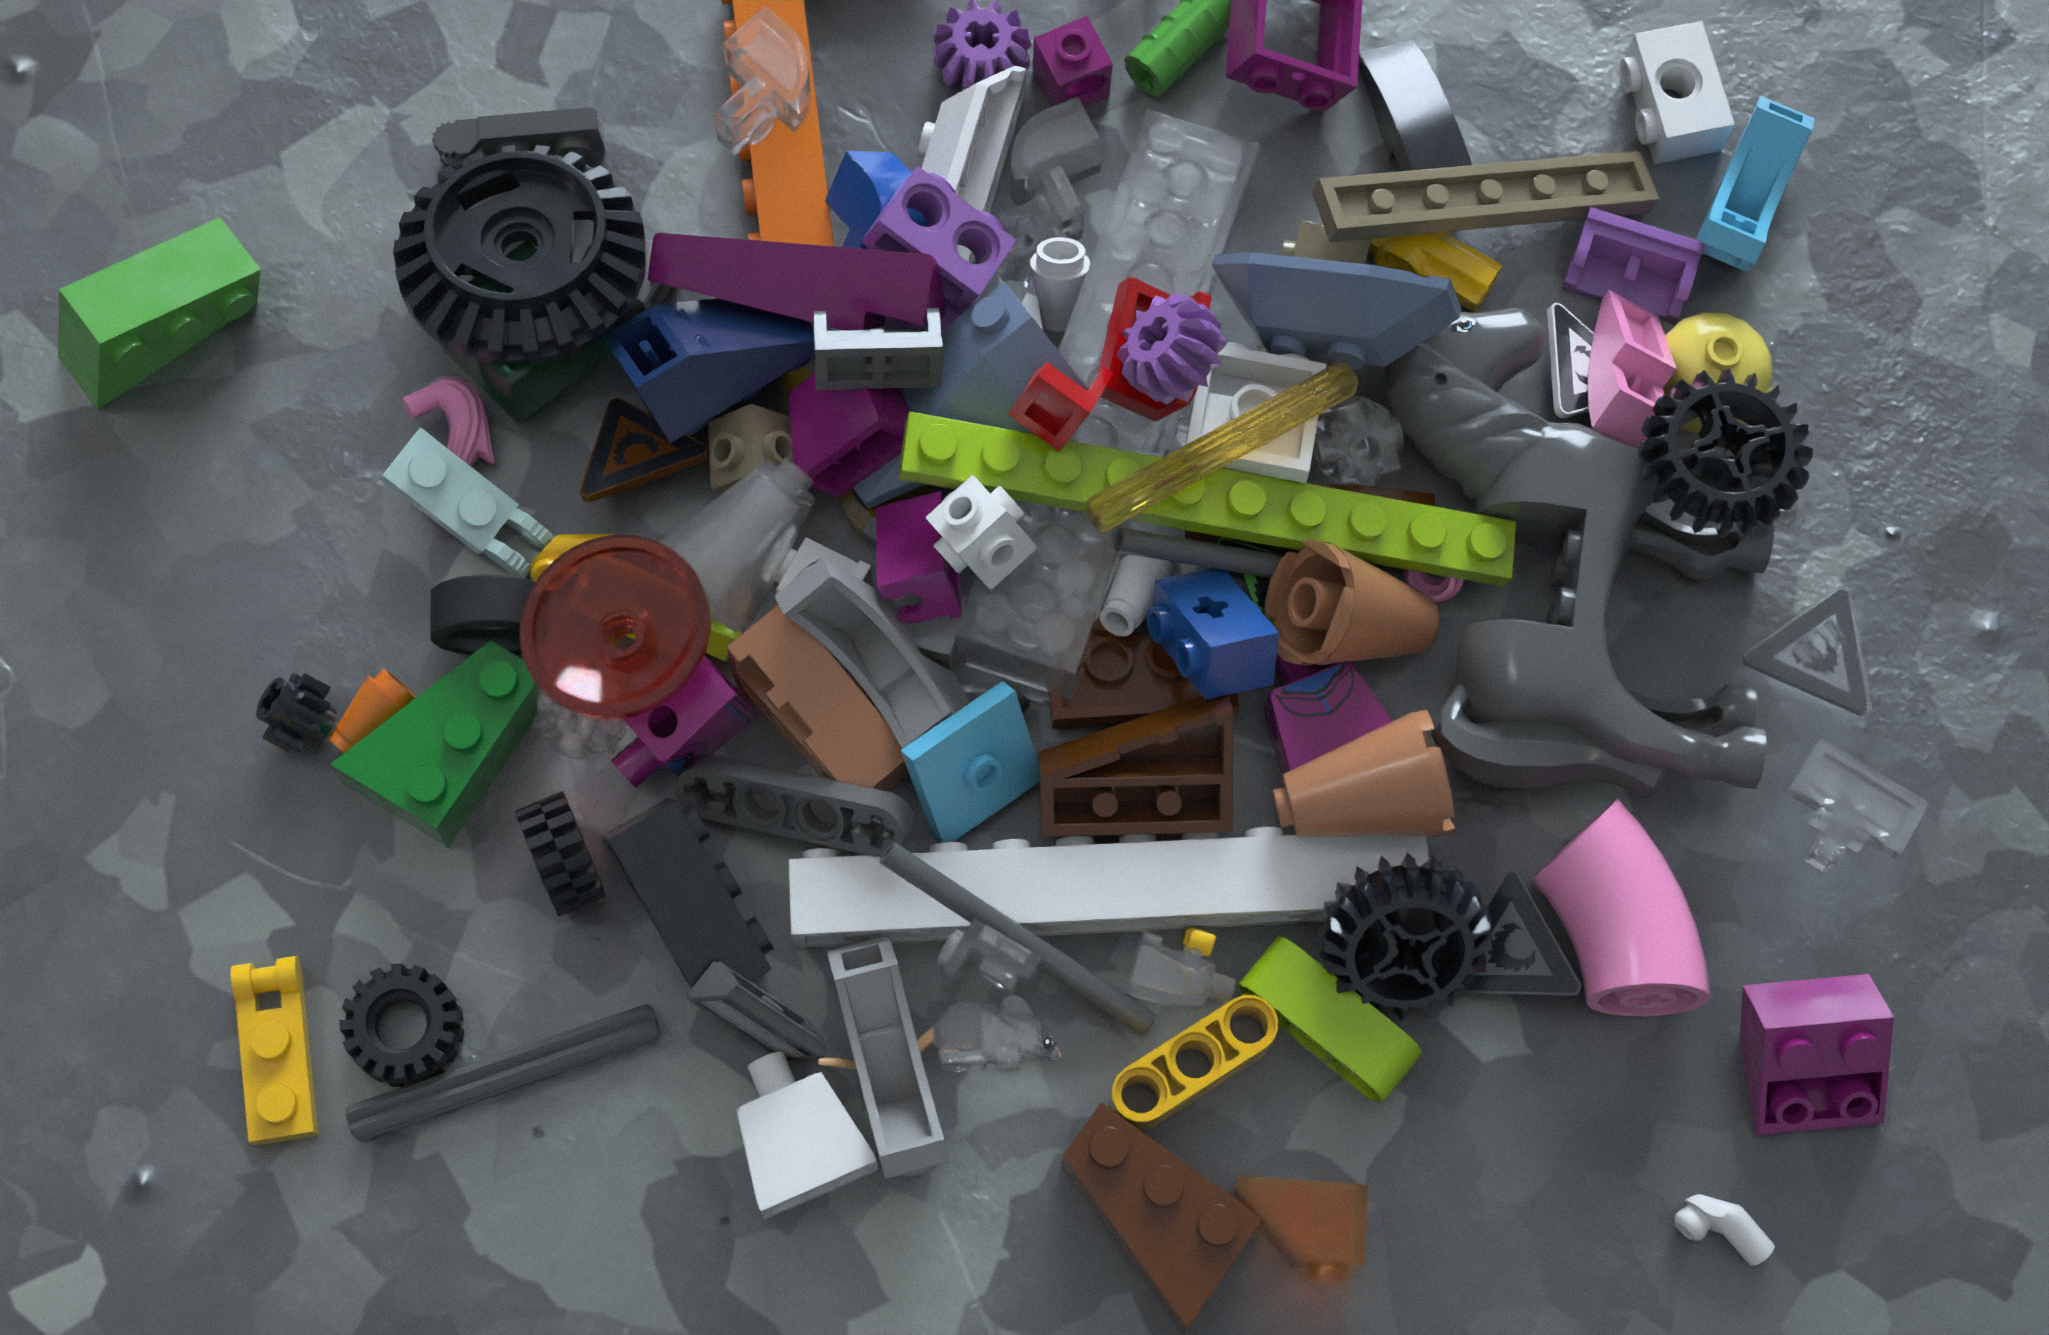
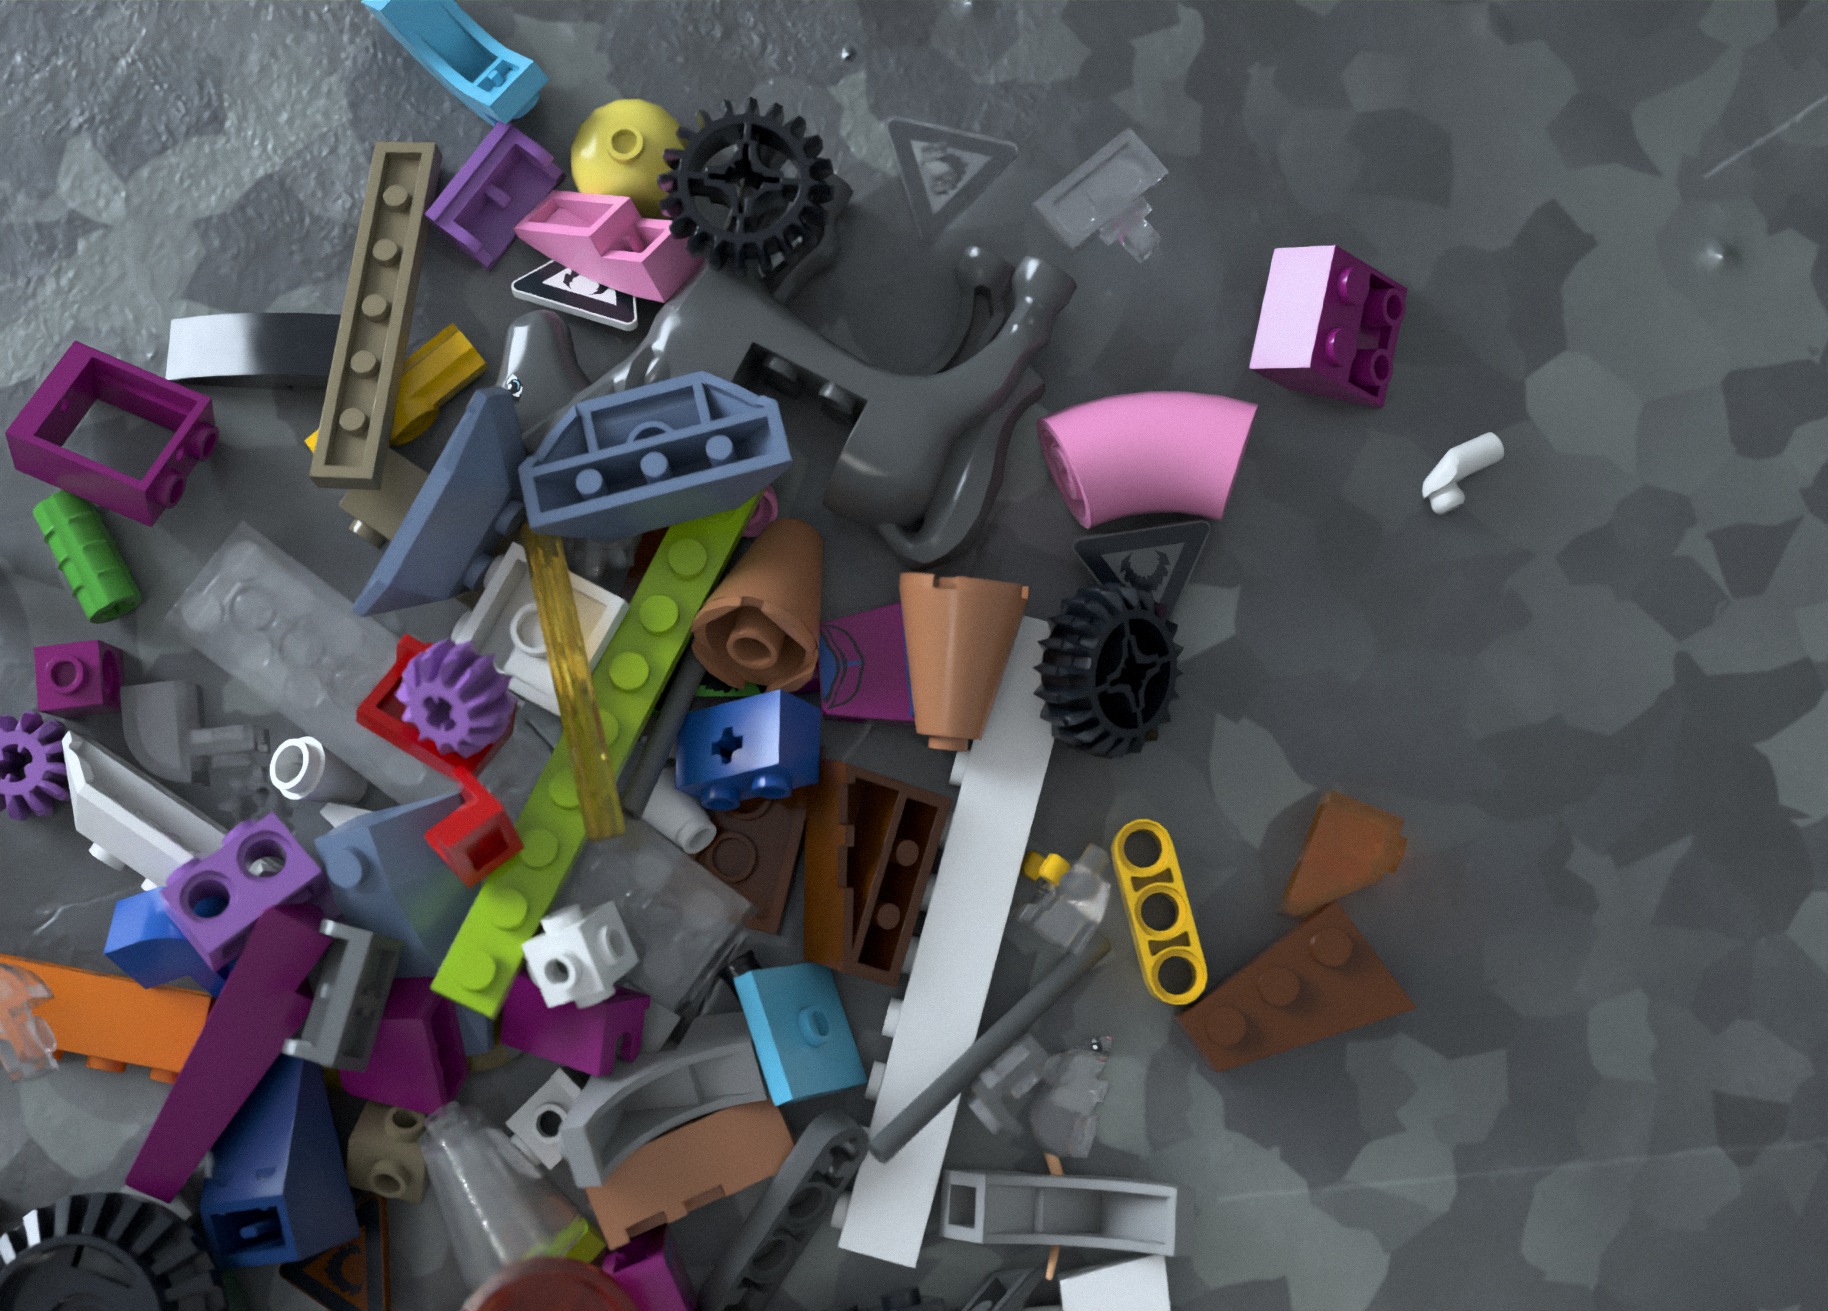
camera: 65 degrees left, 10 degrees up
lime beam [1237,936,1422,1104] -> none
white brick [1620,21,1735,164] -> none
none -> sand blue wedge [518,371,794,541]

